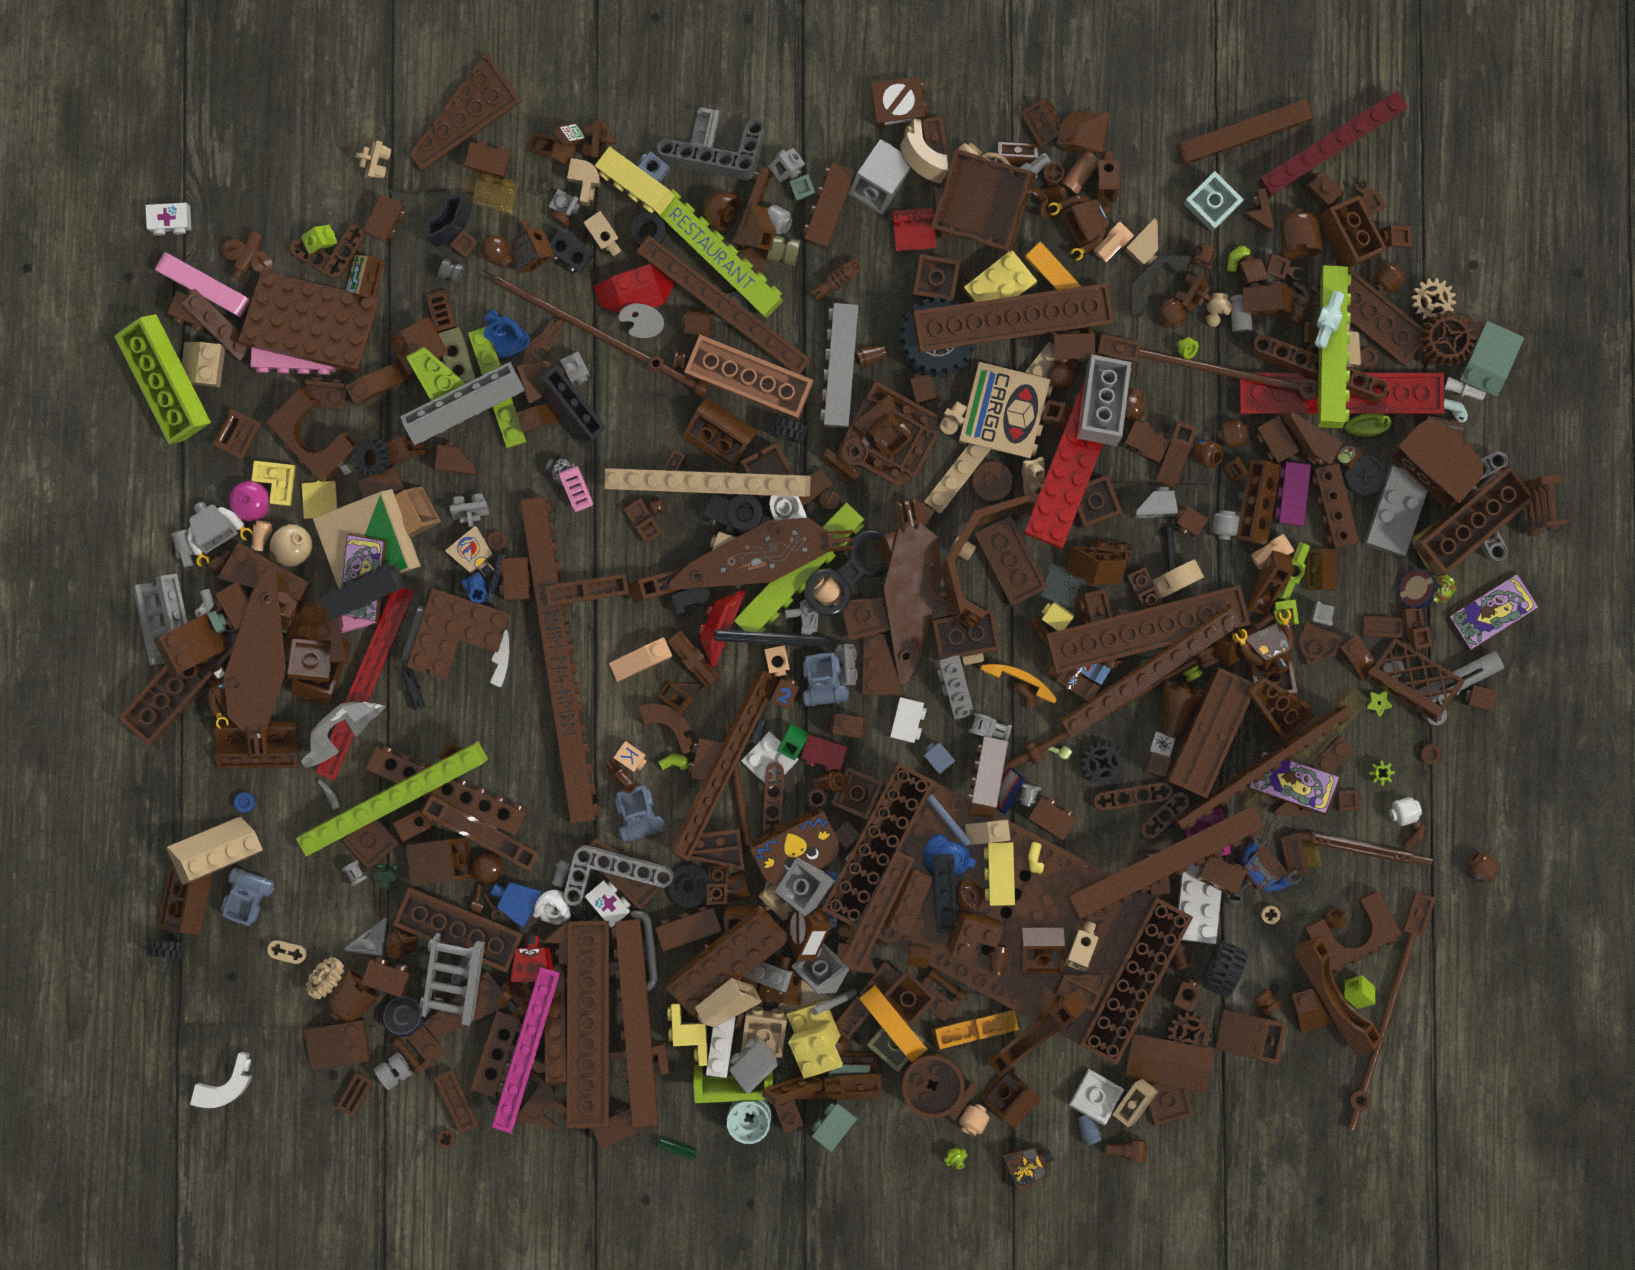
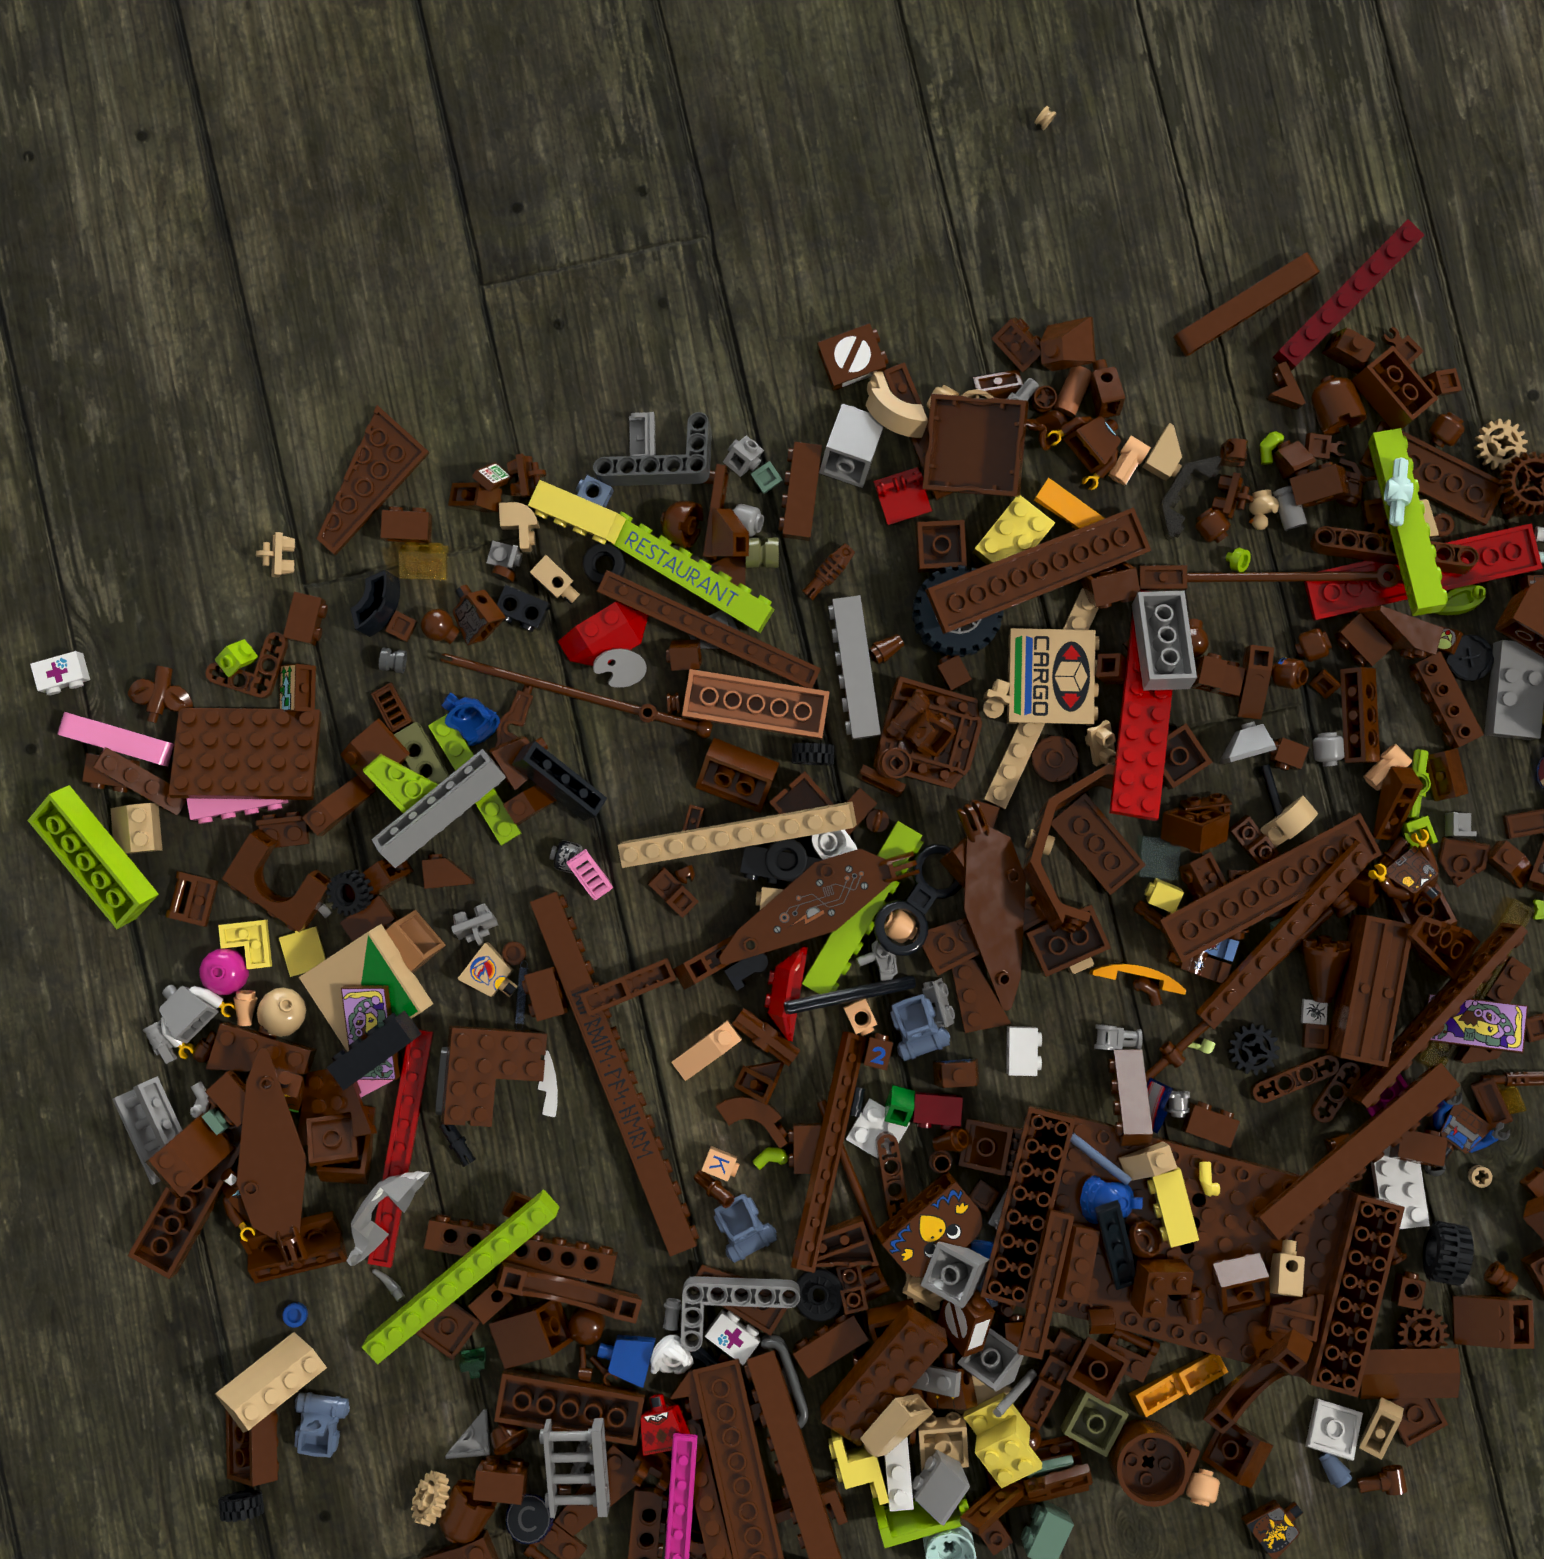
camera: 15 degrees left, 0 degrees up
tan beam [268,940,307,964] -> none
light grey bush [342,860,368,887] -> none
blue piece [461,571,487,603] -> none
light grey brick [560,352,590,385] -> none
light orange slope [859,986,928,1062] -> none
sand blue brick [923,742,955,774] -> none
light grey bracket [937,655,974,719] -> none
lime plant [944,1147,968,1169] -> none
reddish brown piece [1047,359,1078,389] -> none
lime bush [1182,664,1203,682] -> none
light aqua brick [1184,171,1244,232] -> none
magenta brick [1274,462,1311,527] -> none

